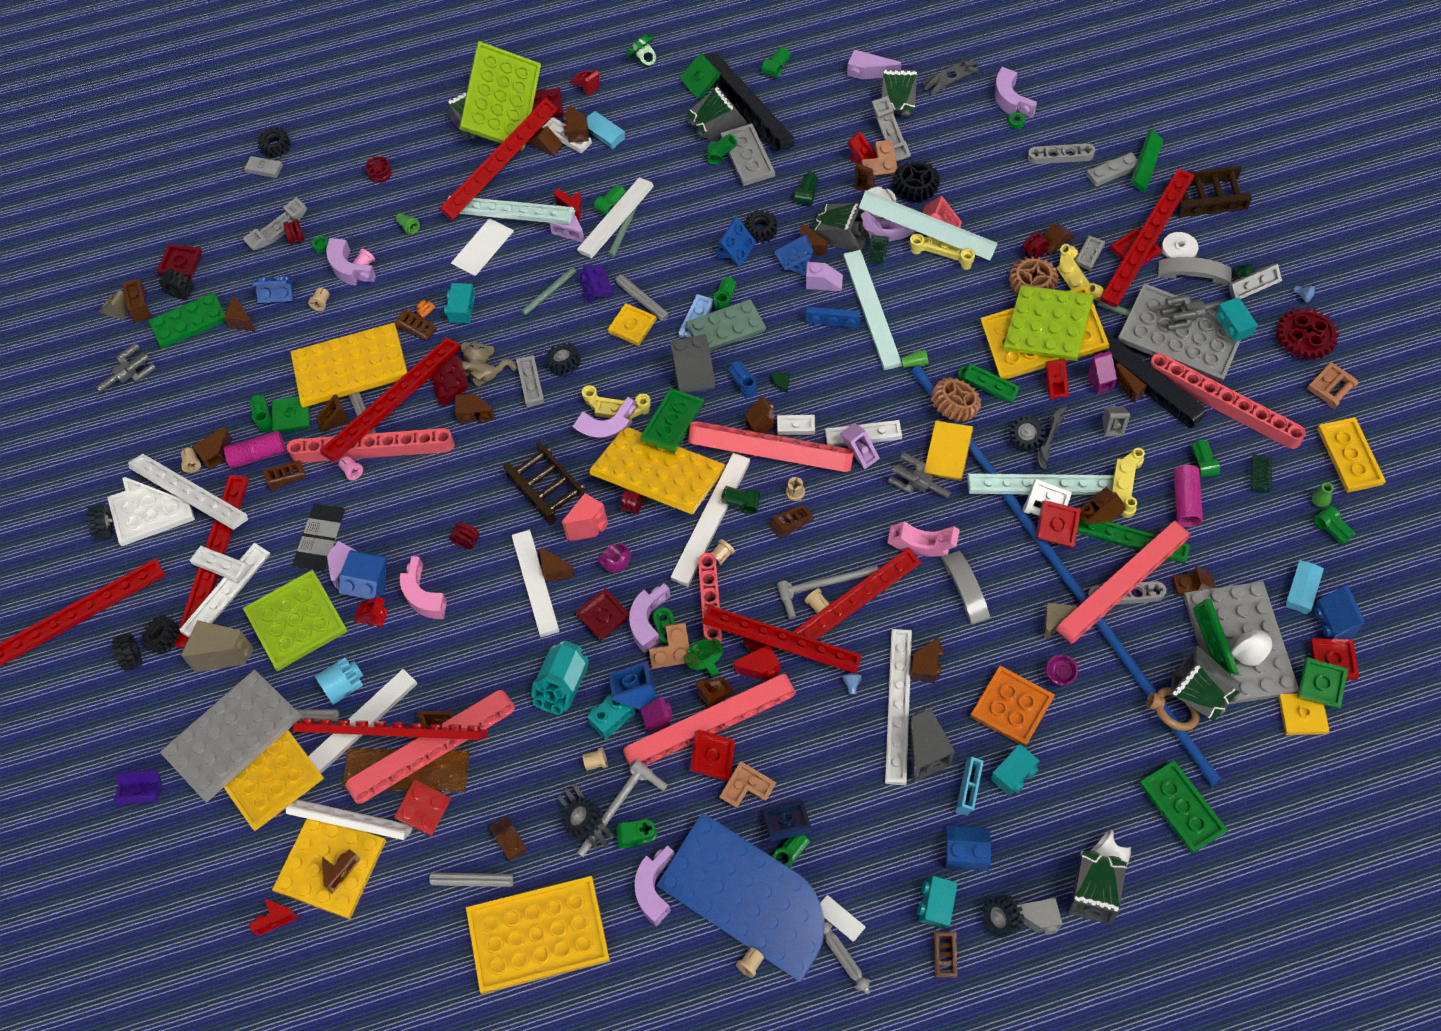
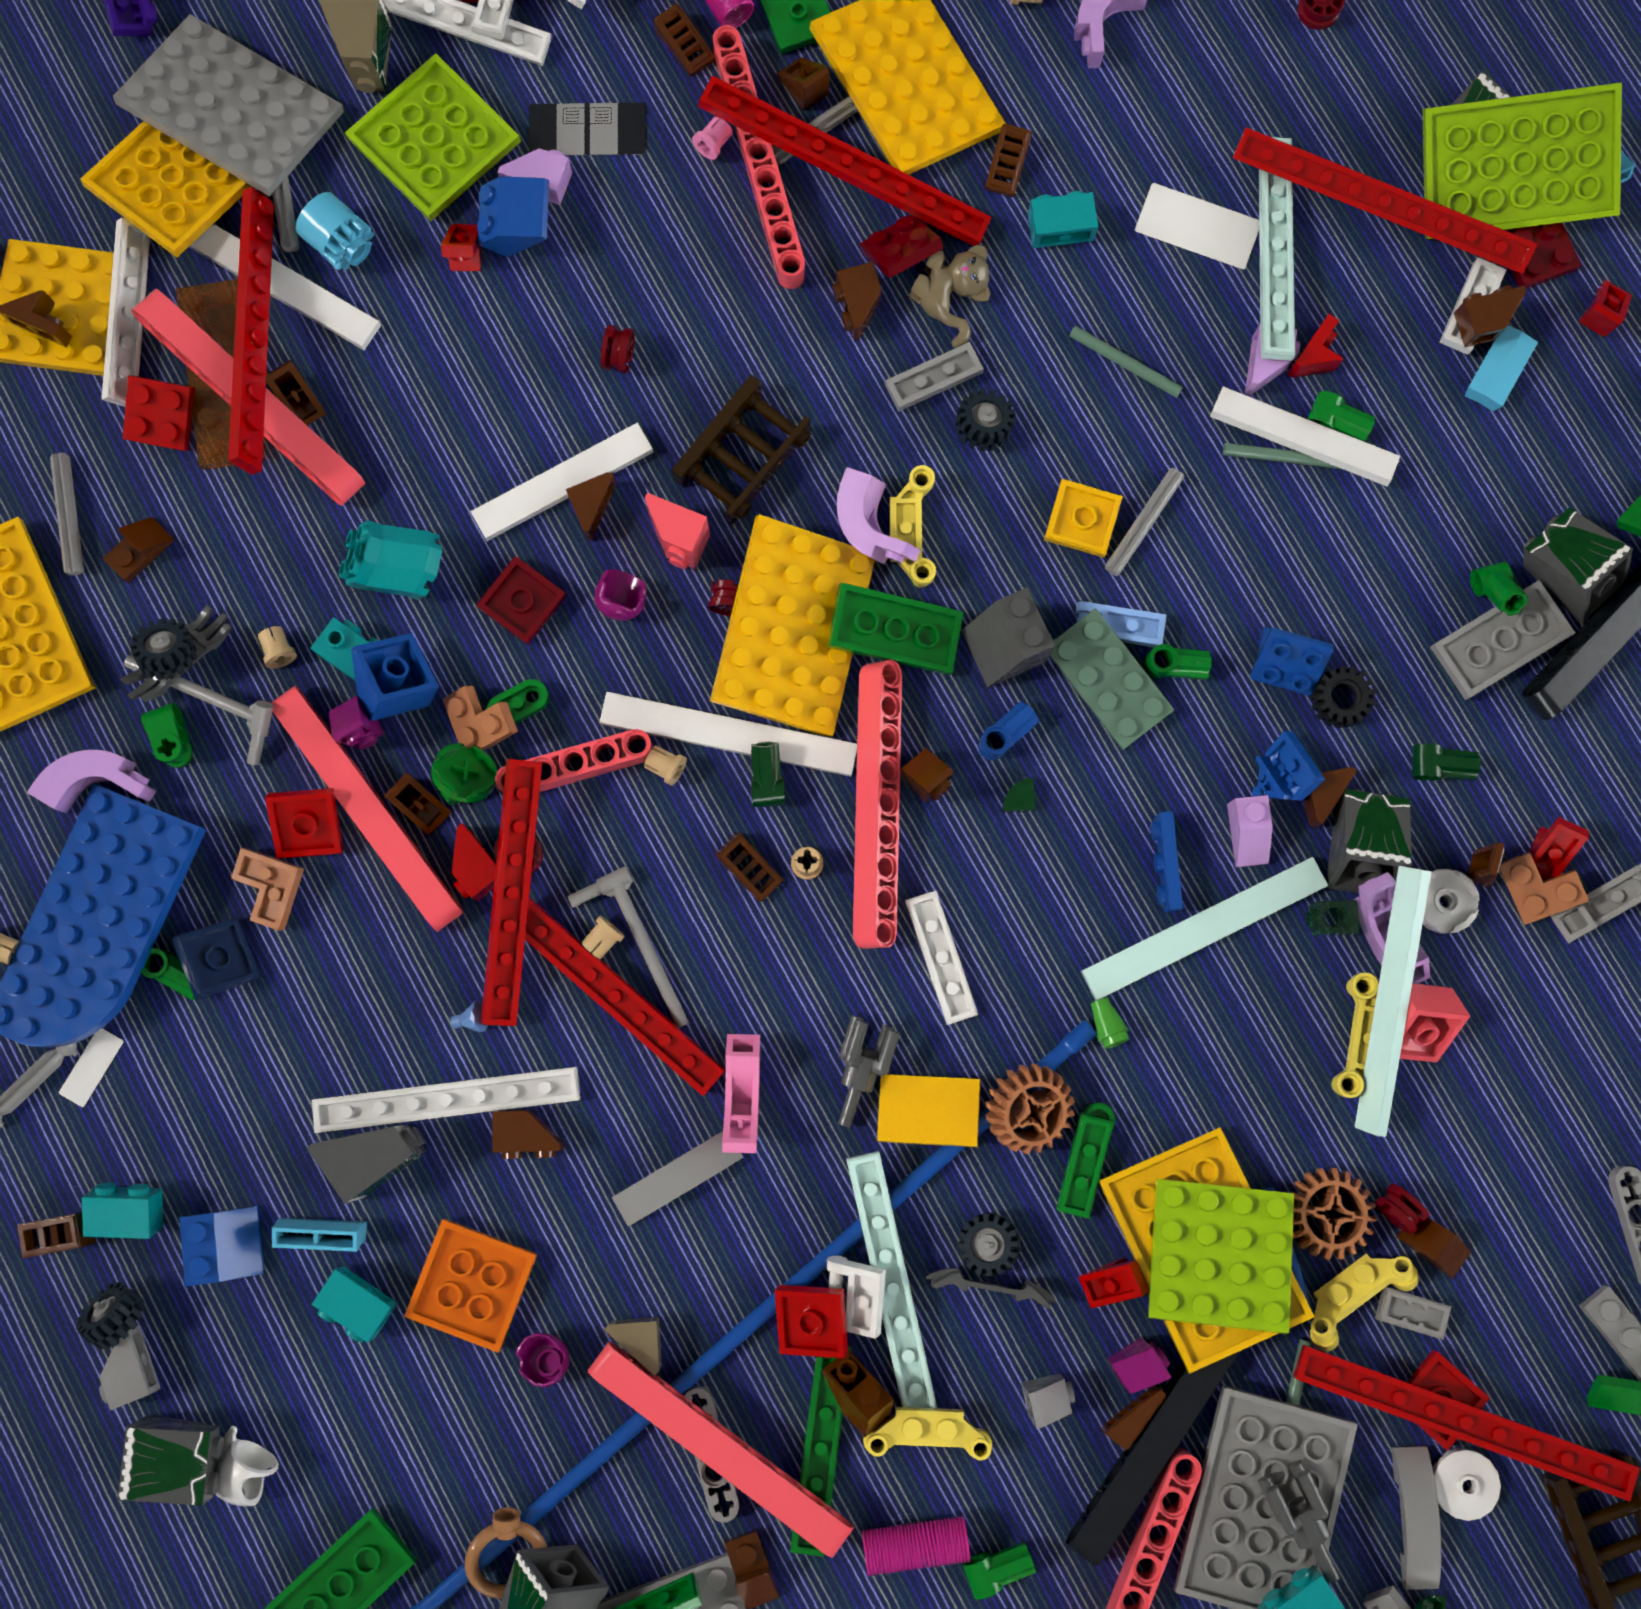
camera: 70 degrees right, 20 degrees up
bright pink bush [353,249,375,265] -> none
bright green cone [396,213,420,234] -> none
bright pink arch [400,556,447,619] -> none
orange plate [415,300,436,319] -> none
reddish brown slope [527,126,564,157] -> none
dark purple bracket [578,265,614,303] -> none
lavender arch [629,583,671,654] -> none
white plate [777,415,815,435] -> none
lavender slope [840,423,880,469] -> none
black gear [893,160,940,202] -> none

